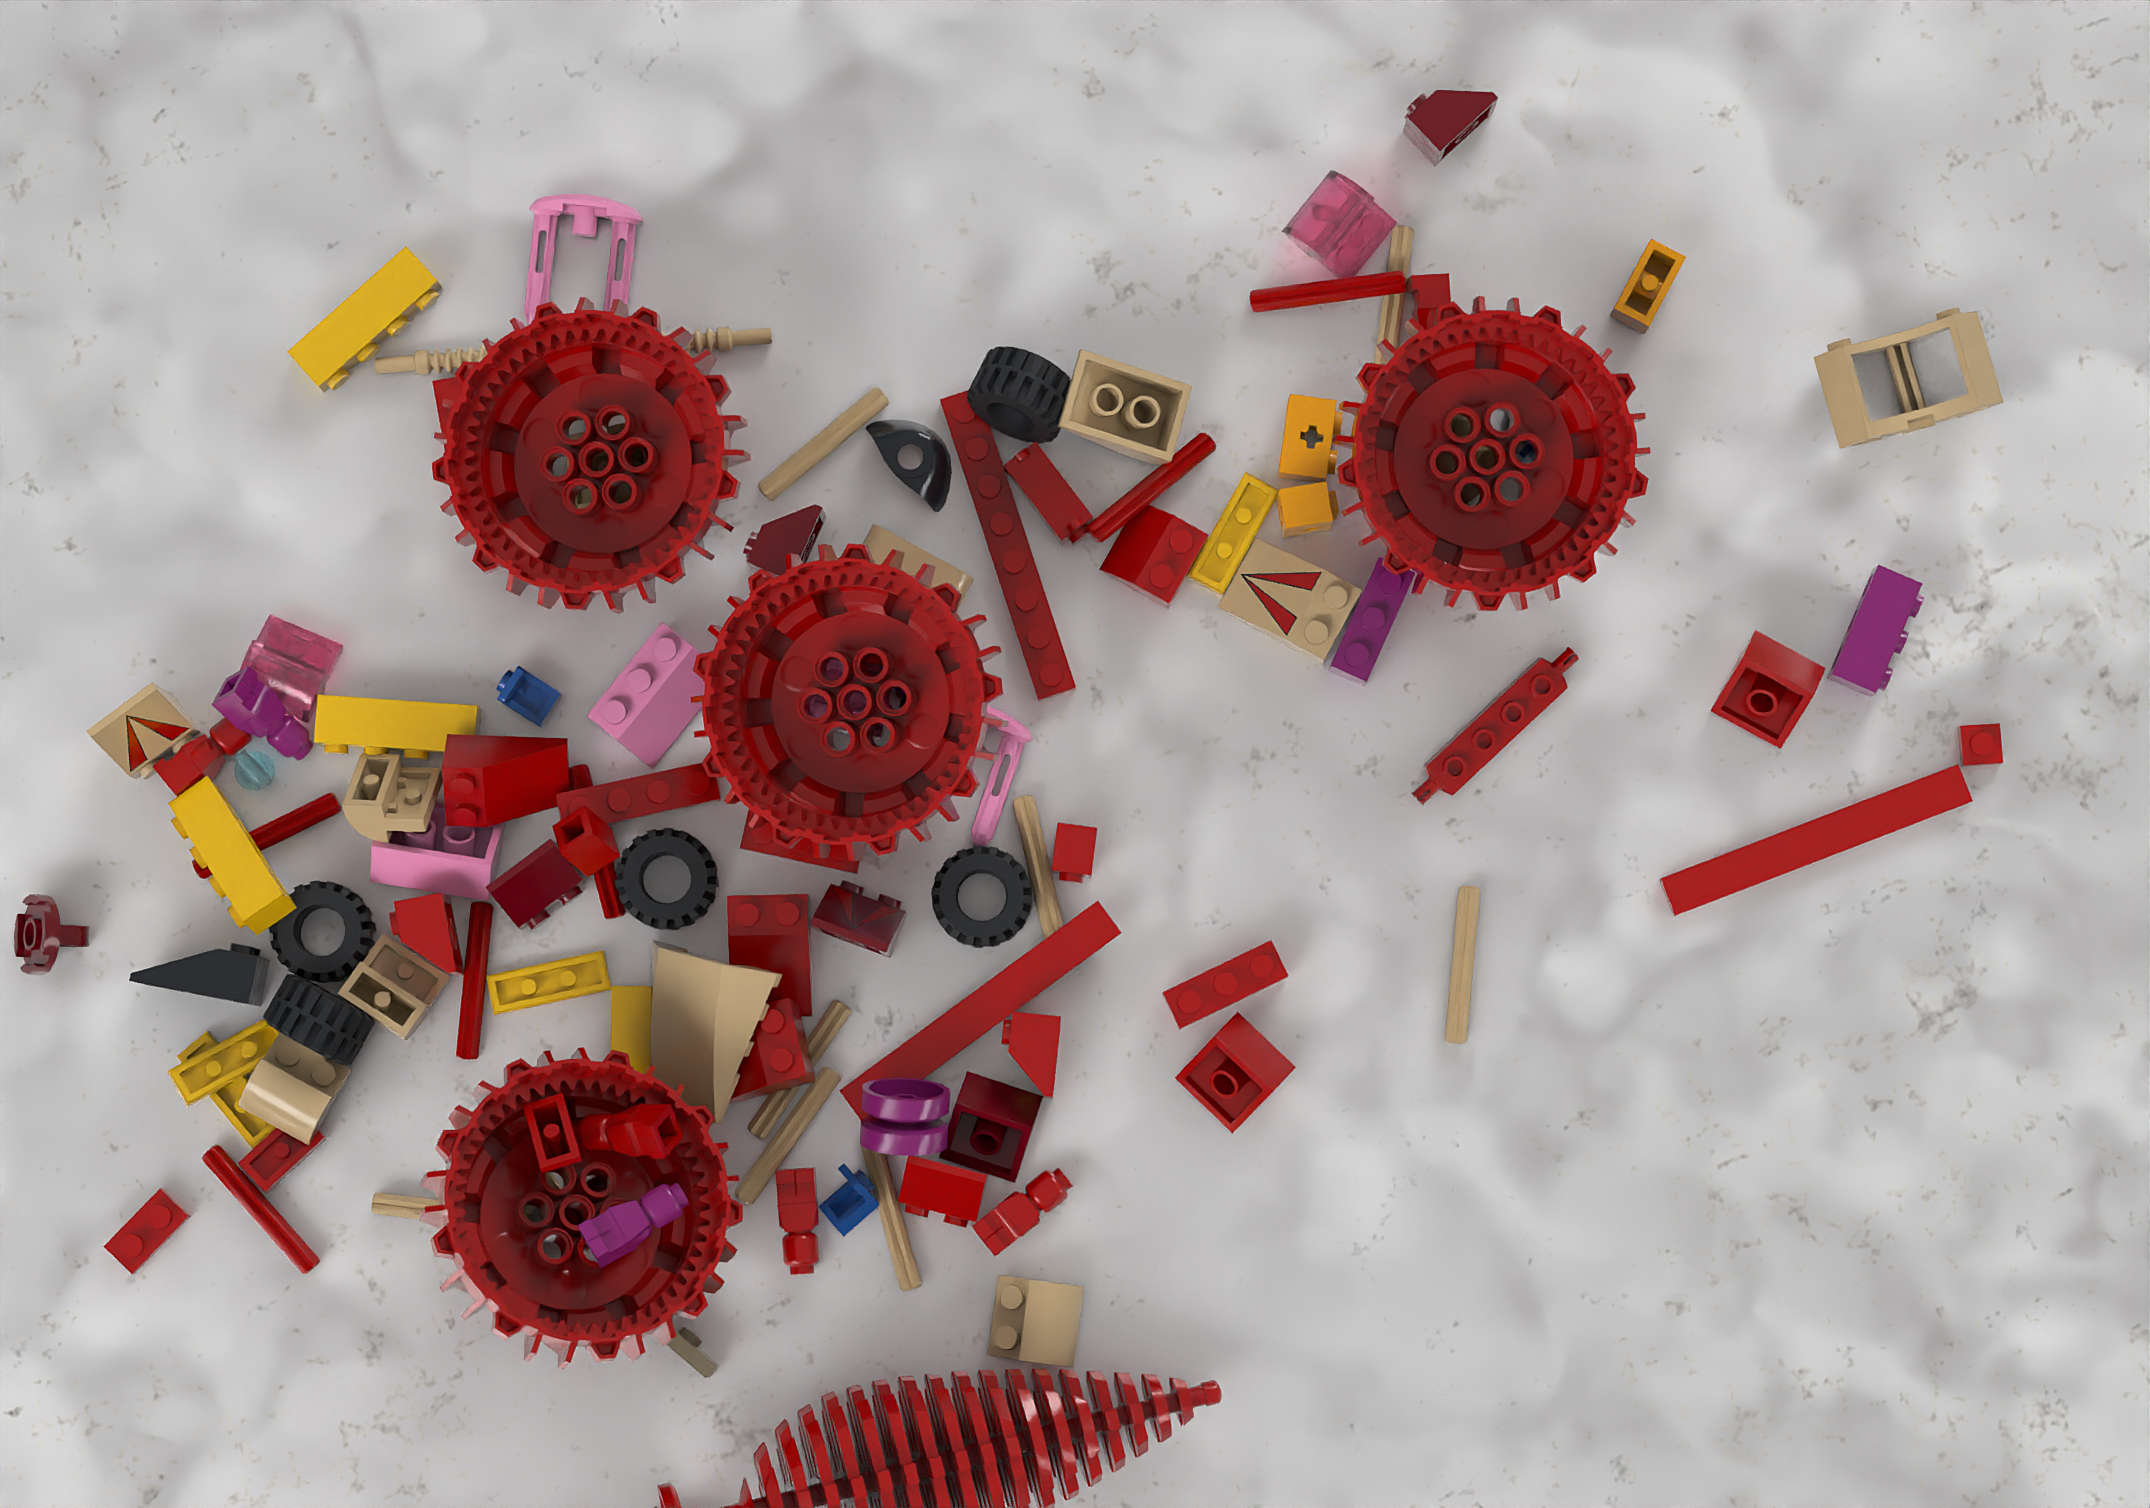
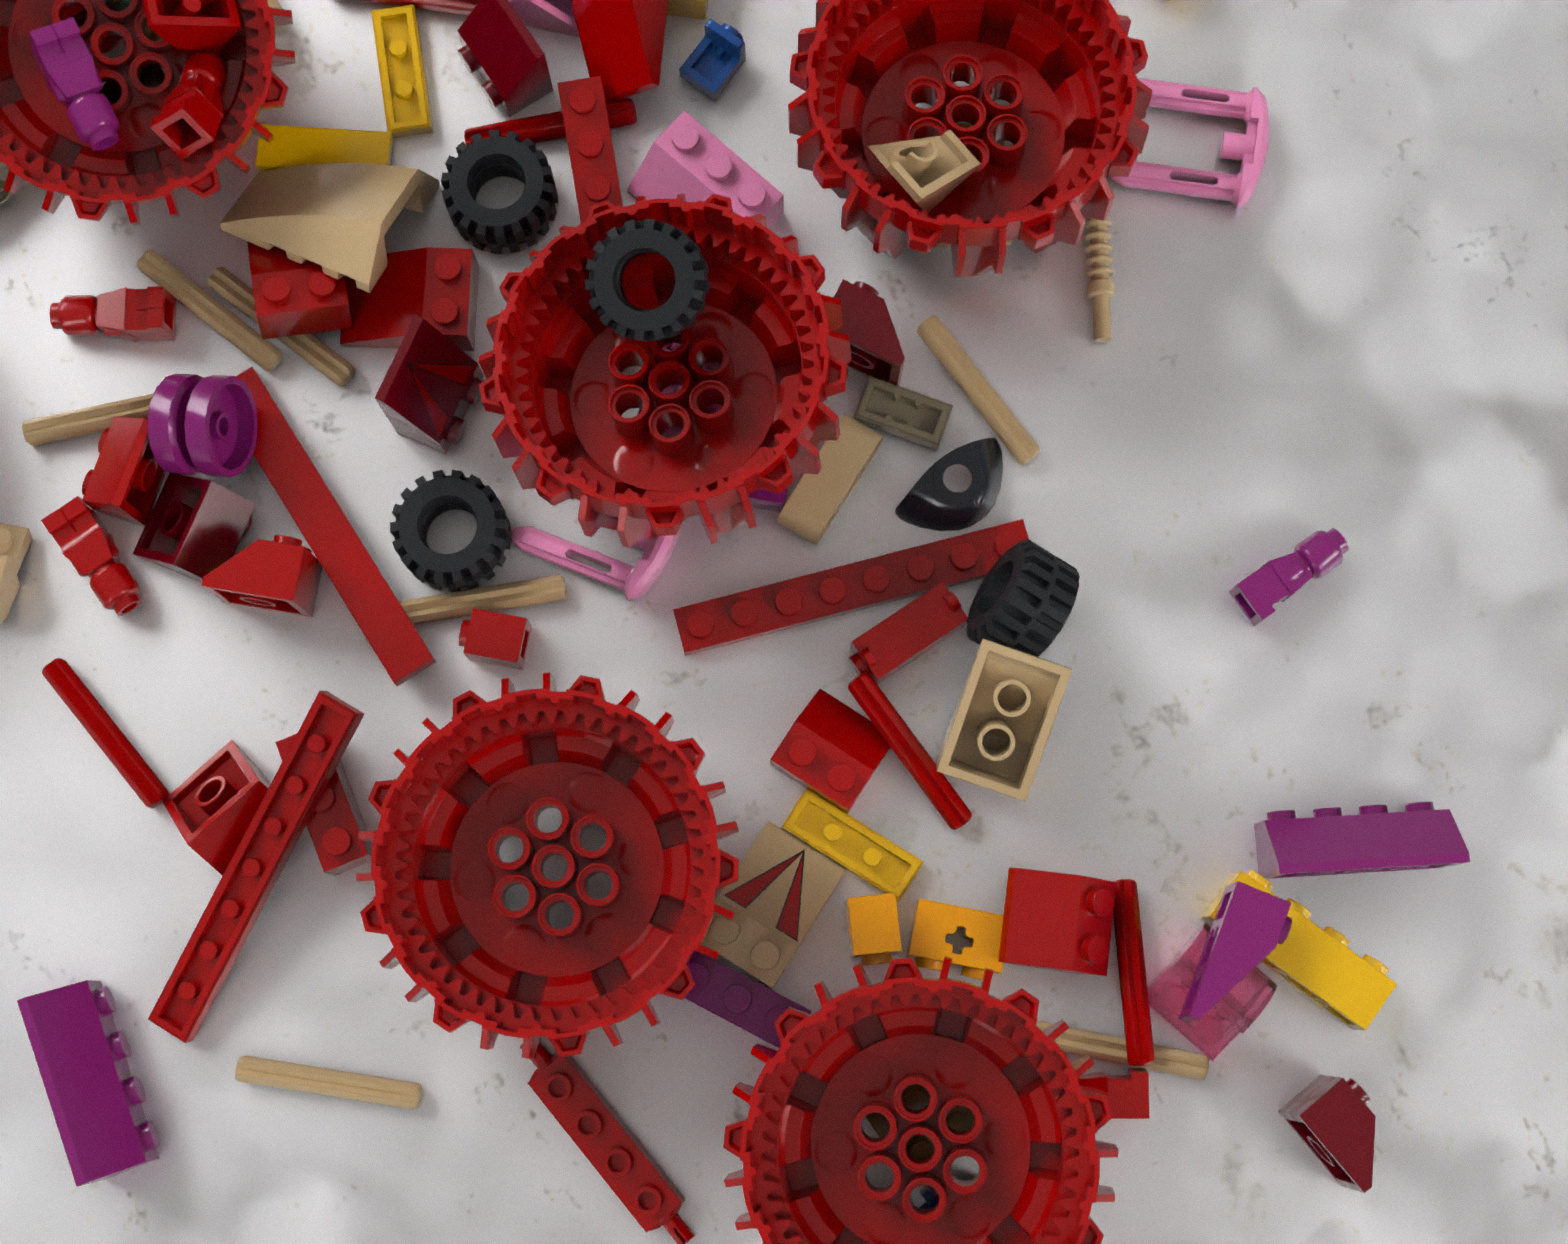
camera: 90 degrees right, 5 degrees down
red brick [552,805,620,877] -> none
blue bracket [818,1163,880,1237] -> none
none -> magenta slope [17,980,160,1187]
none -> red axle [42,658,169,809]
none -> red tile [148,691,365,1043]
none -> red wheel [356,672,739,1059]
none -> black tyre [585,219,711,341]
none -> dark tan plate [854,376,953,450]
none -> tan slope [868,130,980,213]
none -> red slope [998,867,1117,976]
none -> magenta slope [1179,881,1292,1022]
none -> yellow brick [1201,870,1397,1030]
none -> magenta piece [1229,528,1349,626]
none -> magenta slope [1254,802,1470,879]

